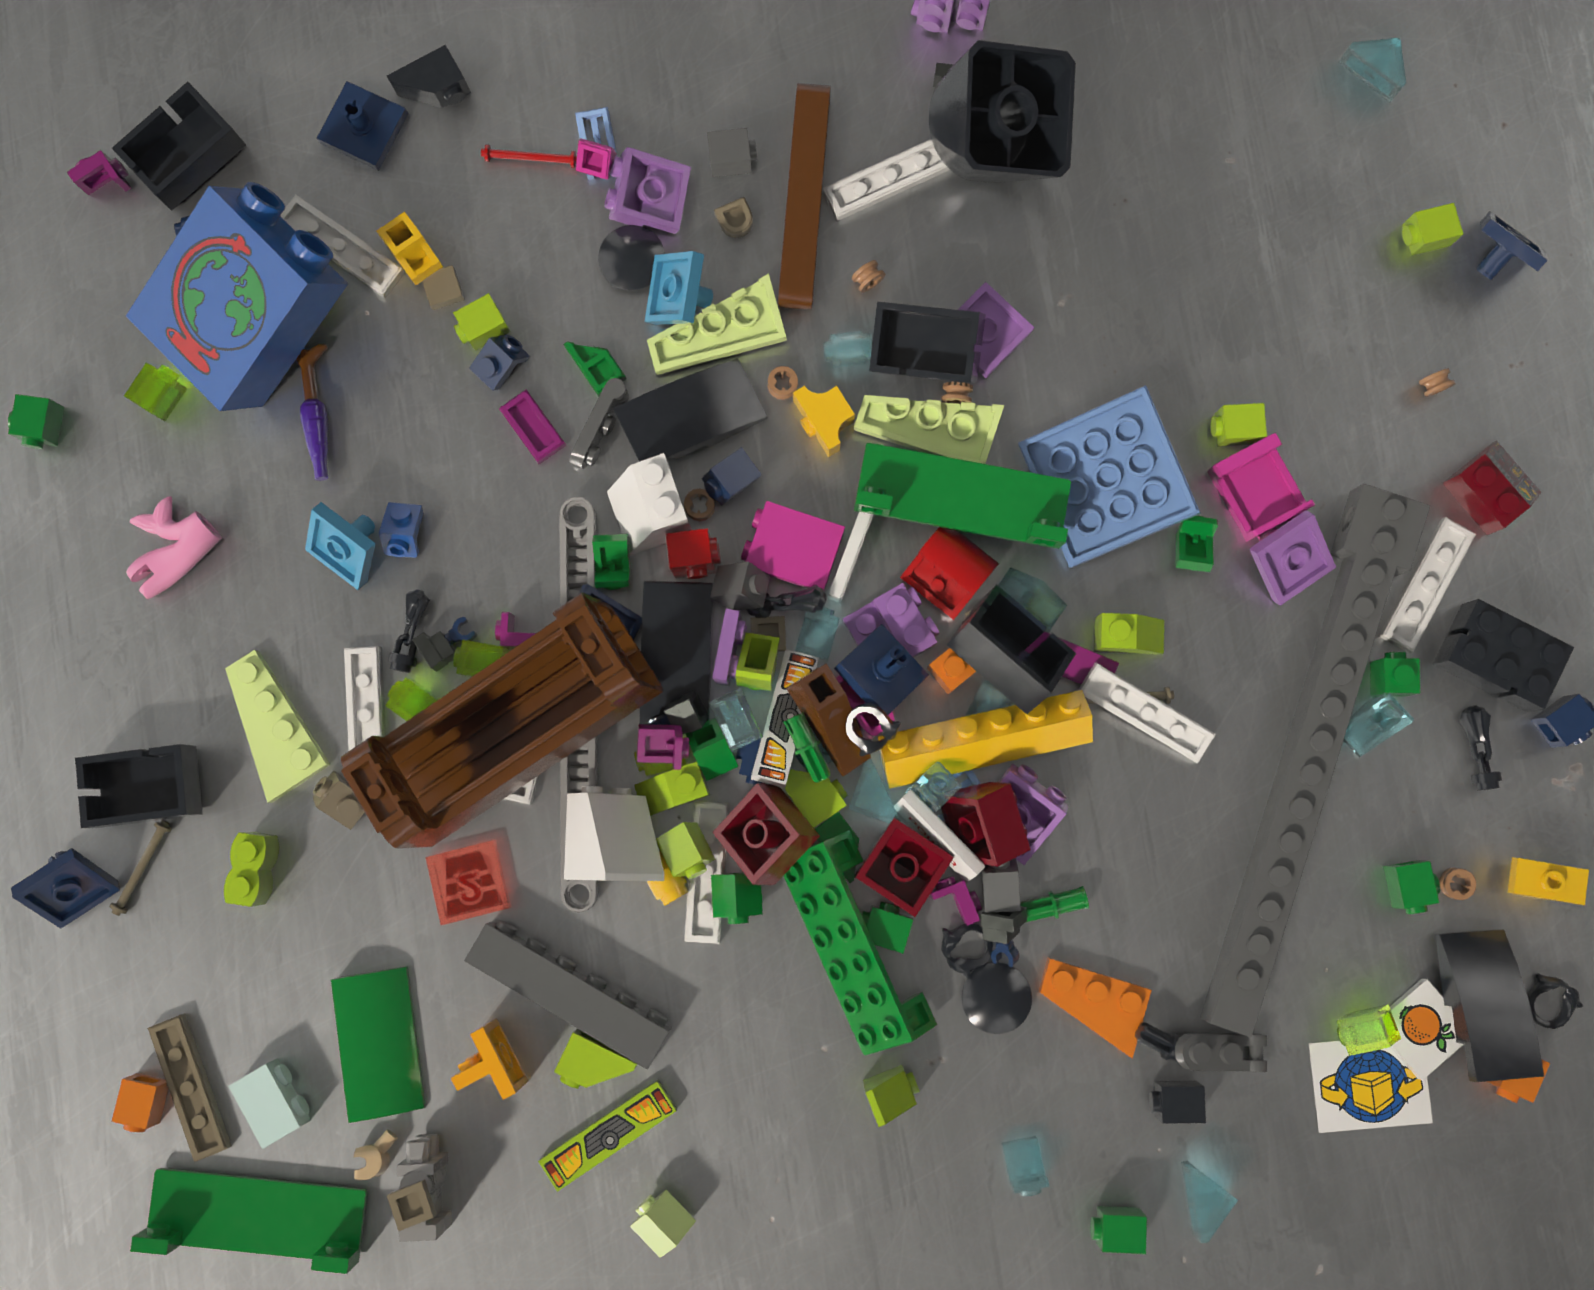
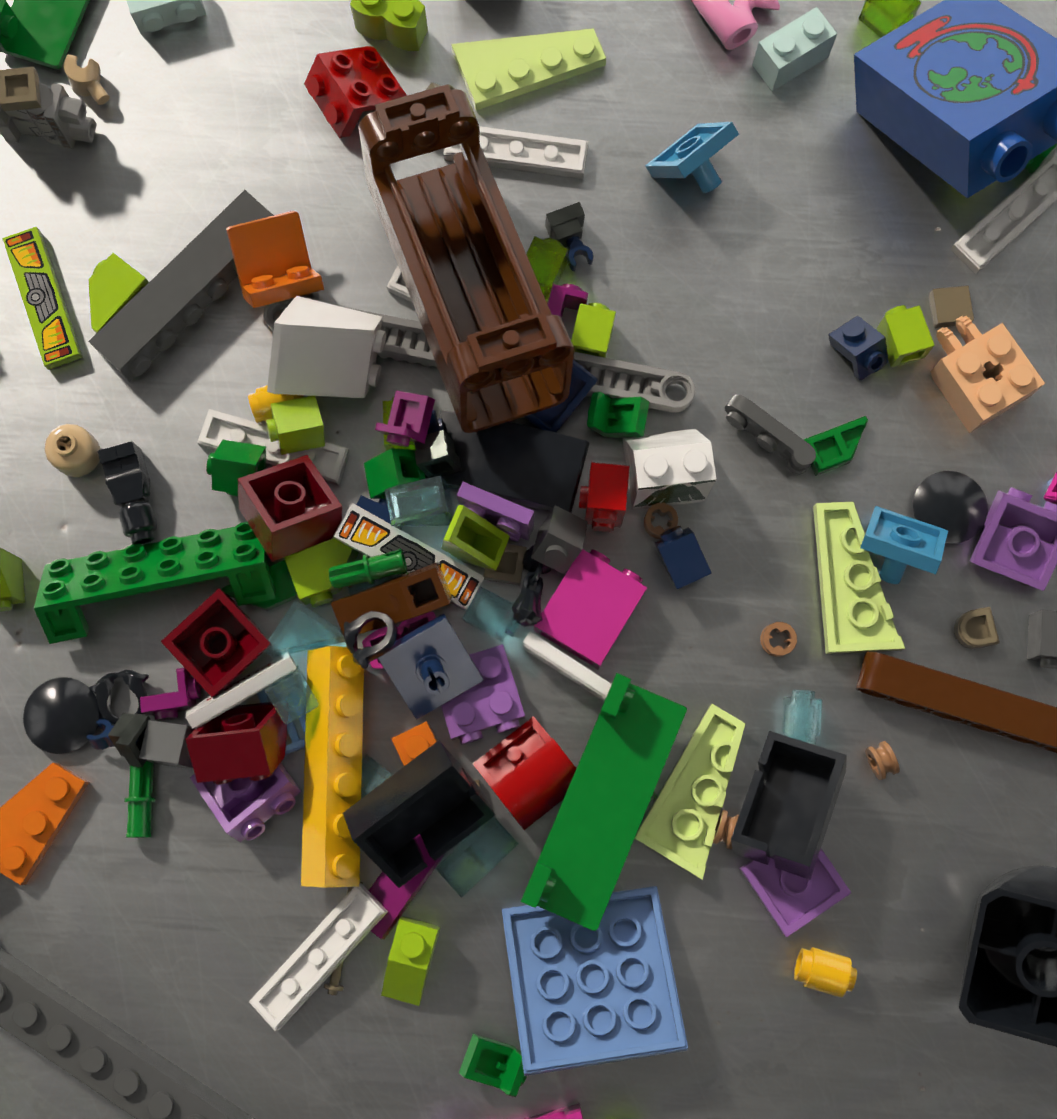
camera: 100 degrees right, 5 degrees down
dark purple piece [296,344,329,481] -> none
green slope [331,966,426,1123] -> none
yellow brick [376,211,443,286] -> none
blue bracket [379,502,424,558] -> none
clear neon green brick [385,677,440,721] -> none
black piece [388,589,430,673] -> none
clear red tile [425,840,511,925] -> none
light orange bracket [451,1018,528,1100] -> none
magenta tile [499,389,566,465] -> none
black slope [613,358,768,462] -> none
lime slope [634,762,710,816] -> none
yellow brick [793,385,855,457] -> none
white tile [823,139,950,221] -> none
green brick [862,901,913,954] -> none
none -> tan head [44,424,100,477]
none -> black piece [97,441,157,544]
none -> orange bracket [227,211,324,308]
none -> red bracket [304,46,407,138]
none -> lime brick [571,303,616,358]
none -> light aqua brick [752,7,837,91]
none -> yellow brick [794,947,857,998]
none -> light nougat hinge [930,315,1045,433]

